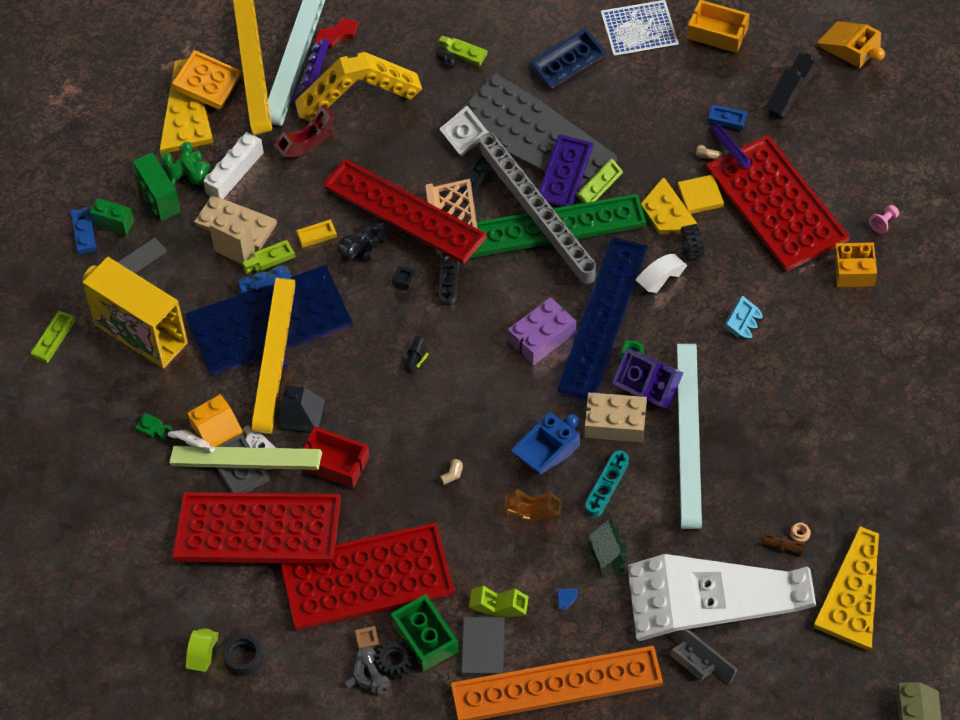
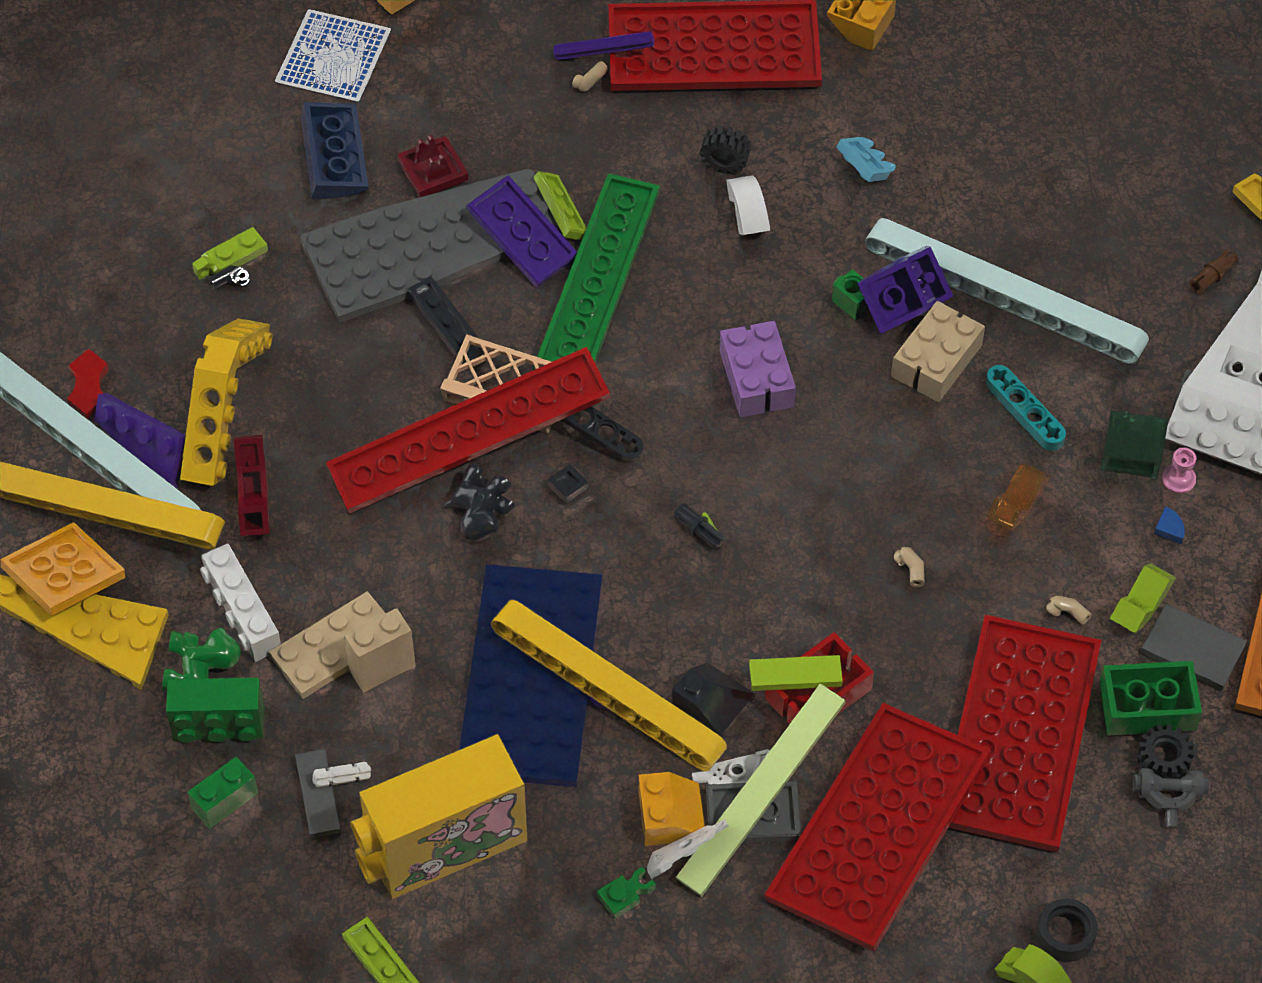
camera: 65 degrees left, 0 degrees up
blue plate [71,206,97,255] -> none
blue hinge [237,265,291,293] -> none
lime hinge [243,240,295,274] -> none
yellow tile [296,219,337,248] -> none
medium nougat plate [355,626,380,649] -> none
white plate [440,106,489,156] -> none
light grey beam [480,133,596,283] -> none
blue slope [511,412,580,475] -> none
clear blue plate [558,237,648,400] -> none
yellow wing [641,178,699,234] -> none
yellow tile [678,175,724,214] -> none
blue plate [708,104,748,130] -> none
light nougat plate [790,523,810,542] -> none
none -> white axle [312,762,371,788]
none -> dark red plate [397,135,469,197]
none -> lime tile [749,655,843,691]
none -> tan arm [1046,595,1092,625]
none -> bright pink piece [1162,448,1196,494]

